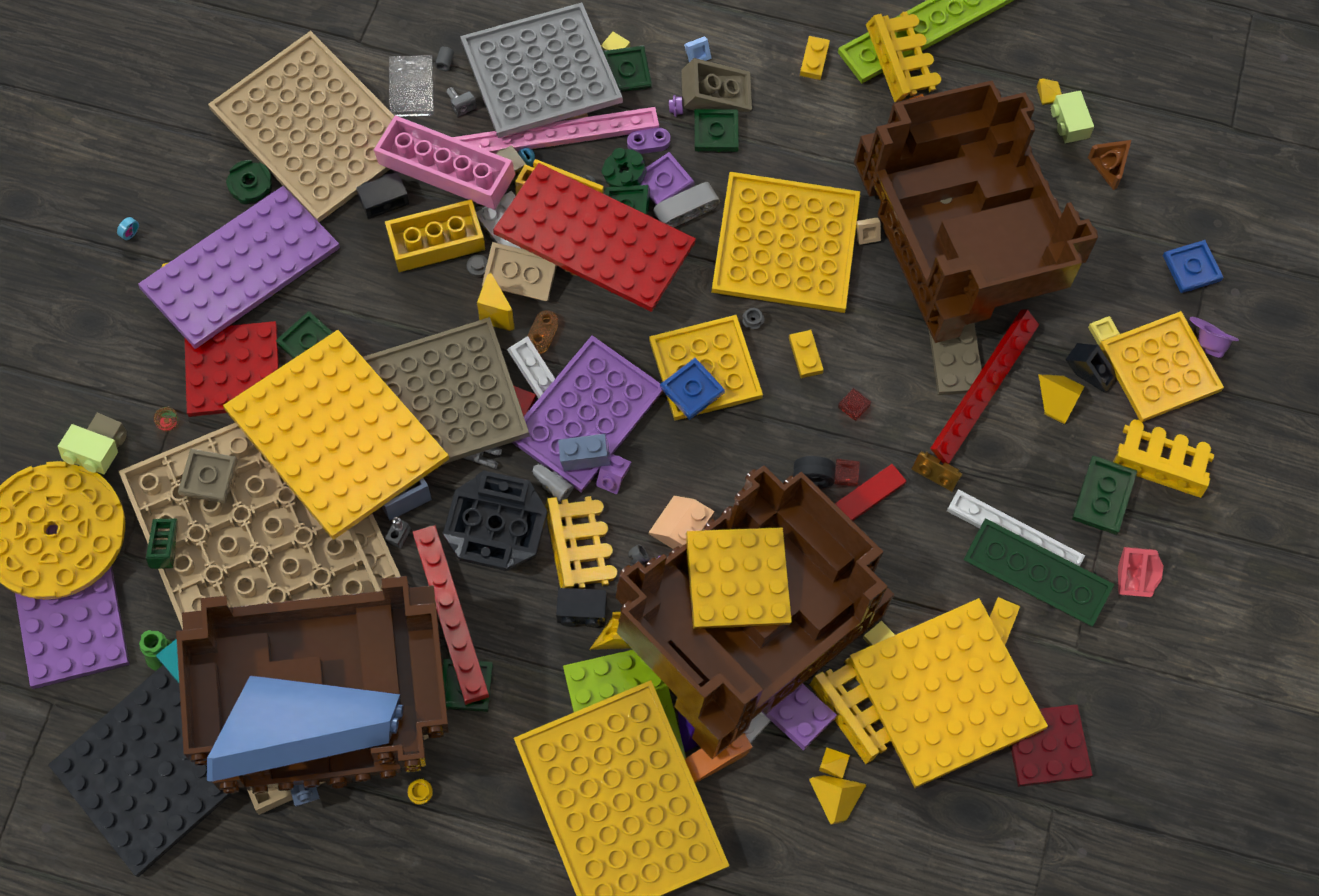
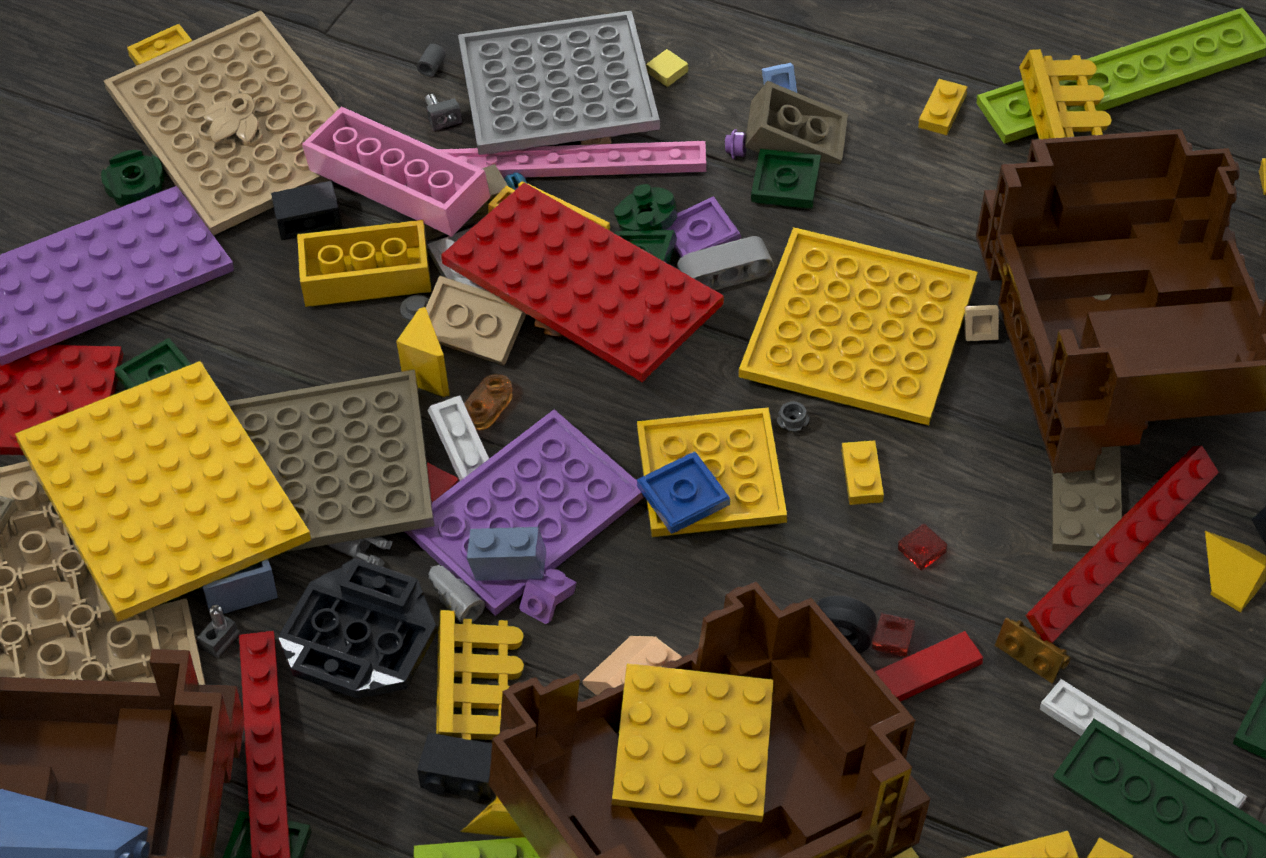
camera: 15 degrees right, 15 degrees down
clear plate [389,55,434,116] -> none
dark green plate [603,45,652,92] -> none
medium lavender plate [627,128,670,154] -> none
none -> yellow plate [127,24,192,66]
none -> tan plate [203,93,259,144]

